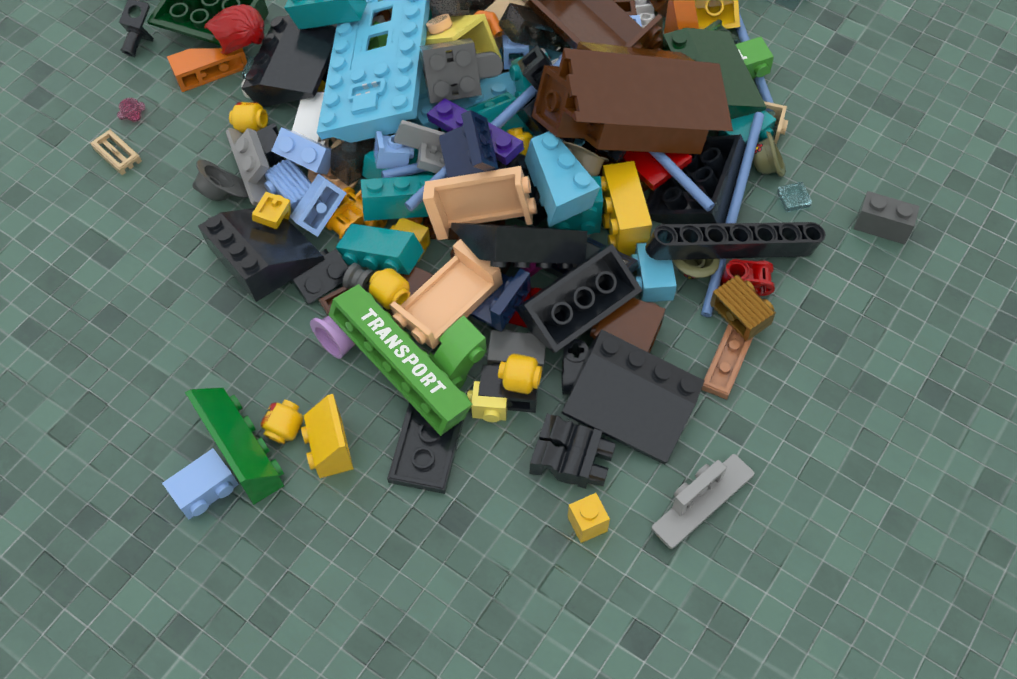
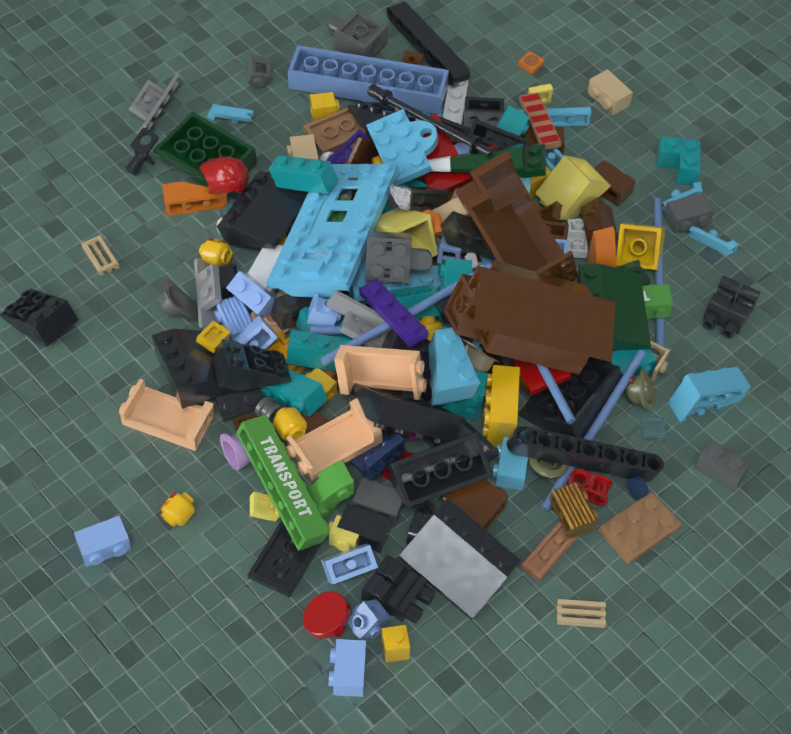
camera: 10 degrees right, 5 degrees down
clear pink plate [117,98,145,122] -> none
green slope [185,388,284,505] -> none
yellow slope [301,394,354,478] -> none
light nougat tile [426,14,453,35] -> none
dark blue bracket [439,110,498,178] -> none
yellow head [498,354,542,394] -> none
black brick [517,45,553,91] -> none
light grey bracket [651,454,755,549] -> none
none -> black slope [0,289,79,347]
none -> light nougat panel [119,379,215,451]
none -> black slope [212,339,291,391]
none -> light yellow bracket [250,492,280,522]
none -> red tile [303,591,351,639]
none -> light blue brick [321,544,378,584]
none -> light blue brick [329,639,366,697]
none -> medium blue brick [347,600,391,640]
none -> tan tile [557,599,606,628]
none -> medium nougat plate [598,492,682,565]
none -> dark blue tile [627,476,648,500]
none -> medium azure wedge [668,367,751,423]
none -> black hips [703,275,761,339]

